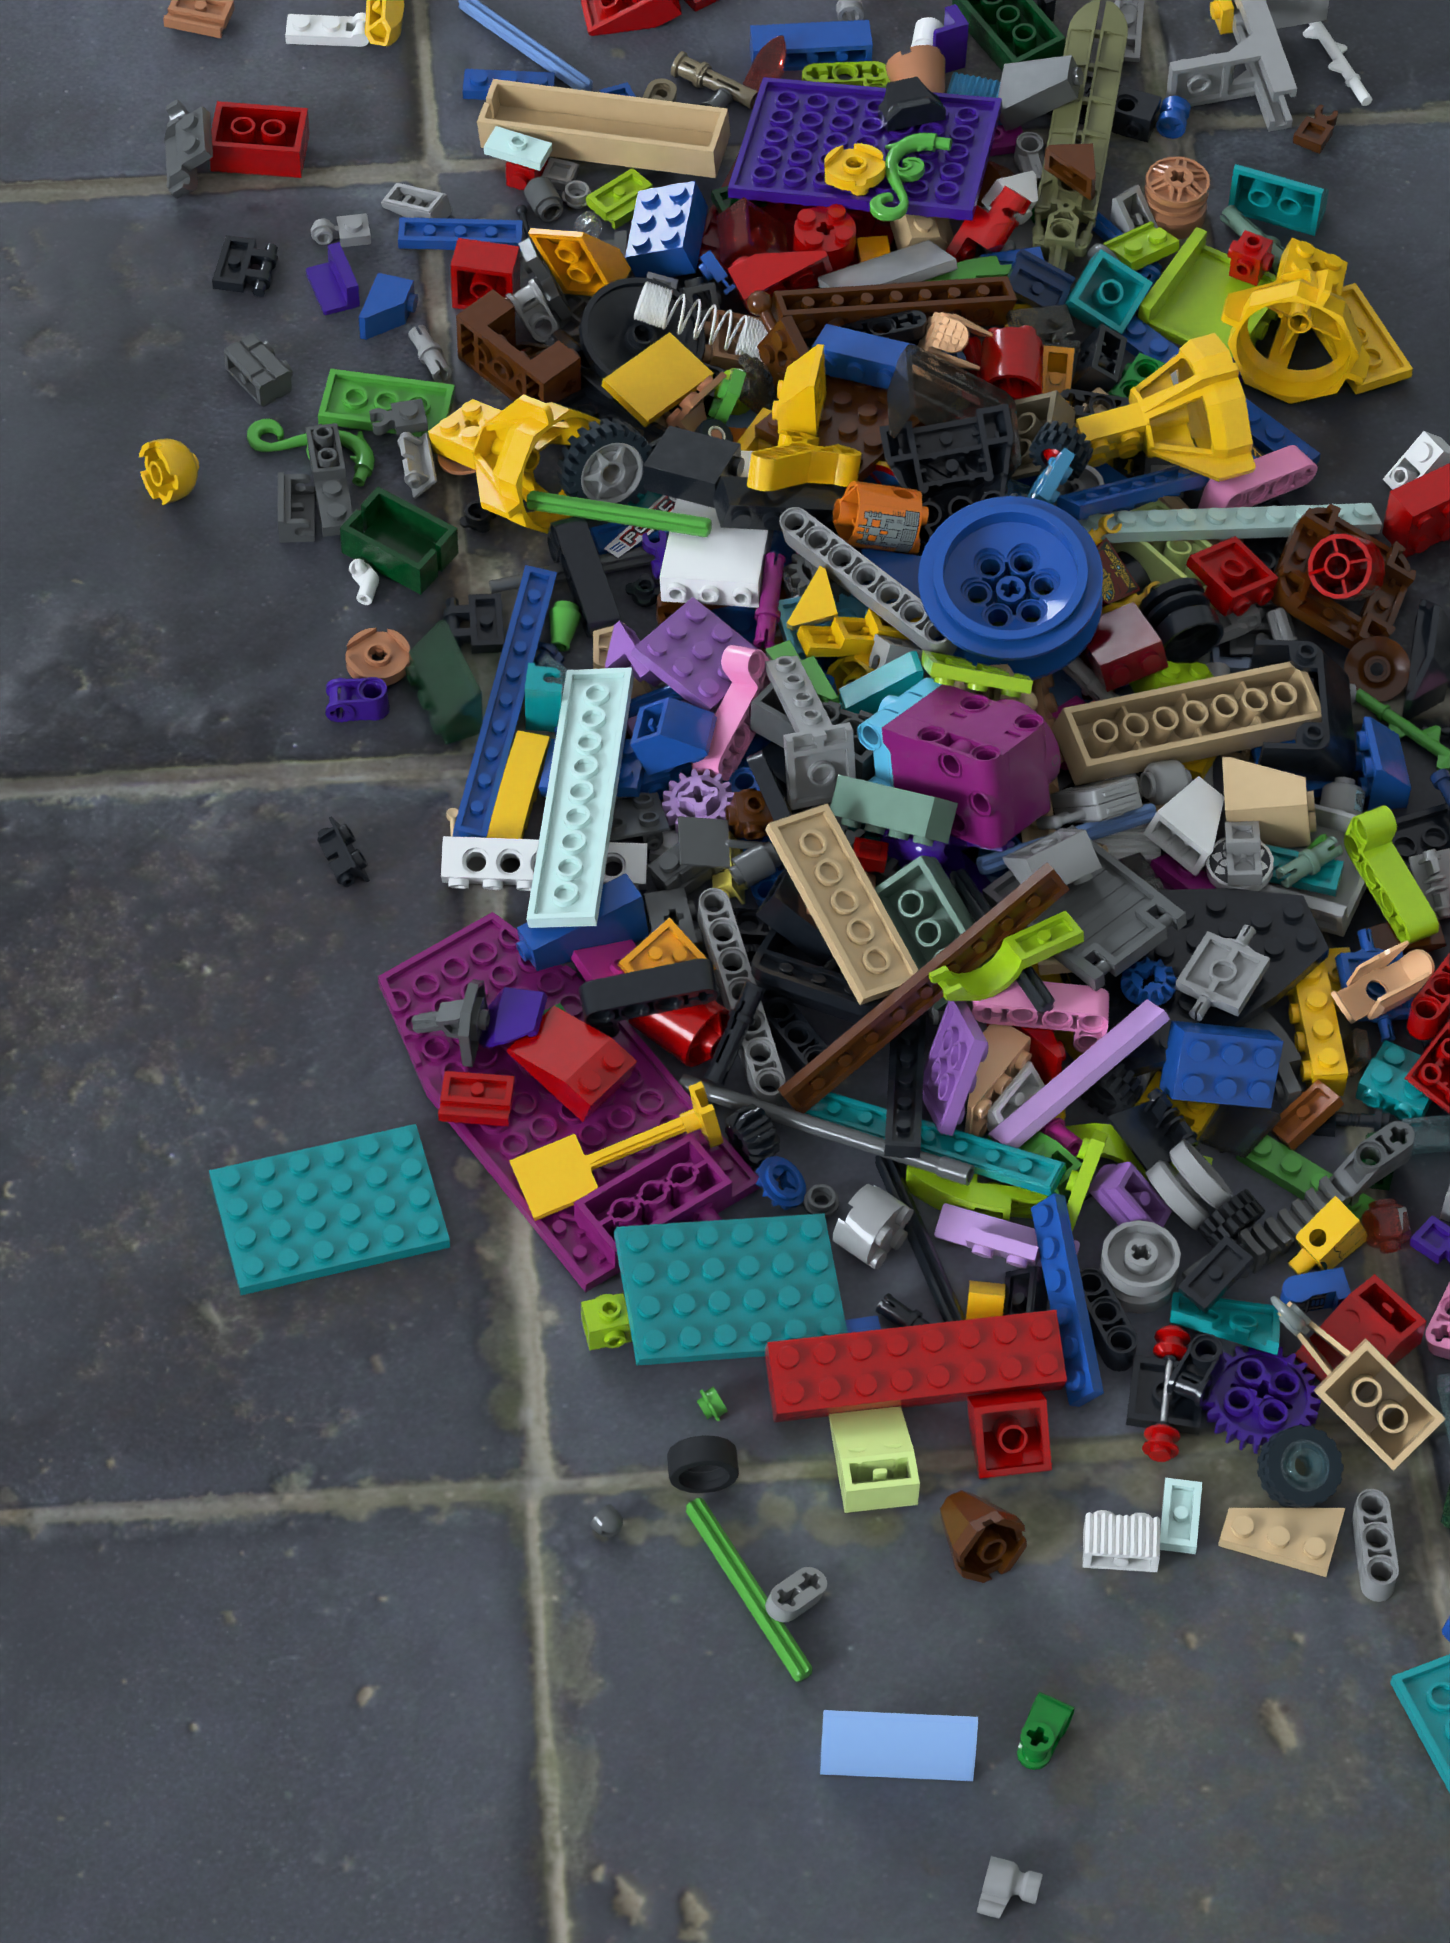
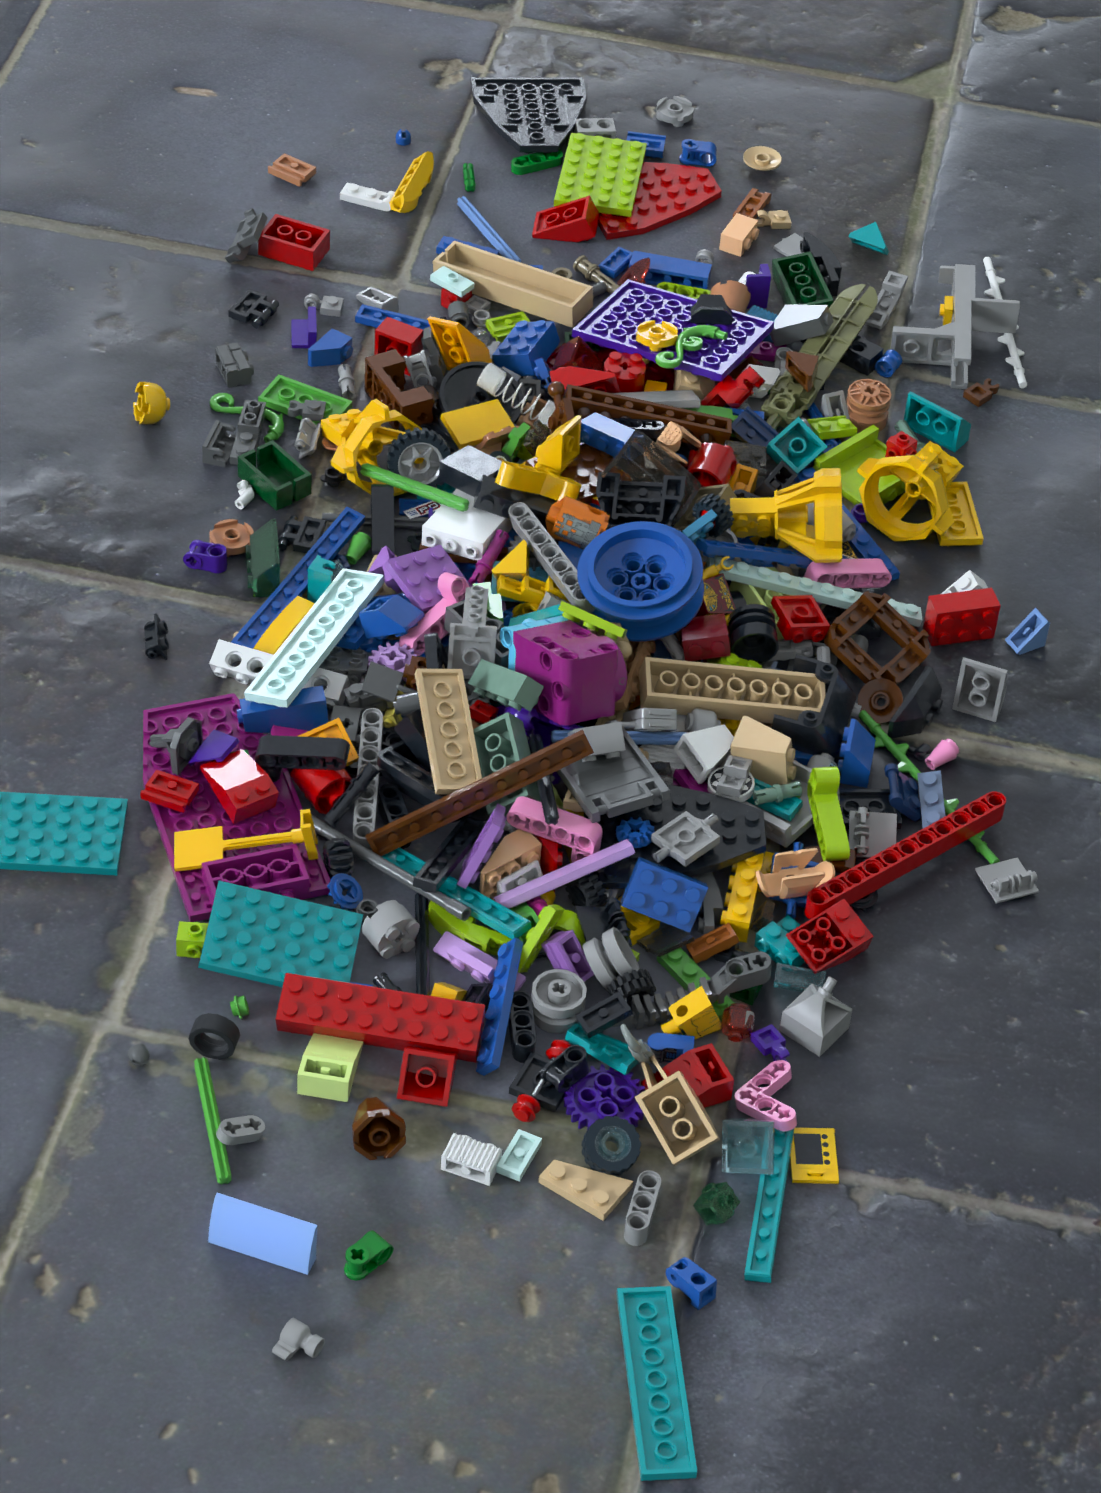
camera: 15 degrees right, 10 degrees down
lime piece [929,910,1084,1001] -> none
red cylinder [1308,534,1385,601] -> none
none -> blue plate [598,247,633,279]

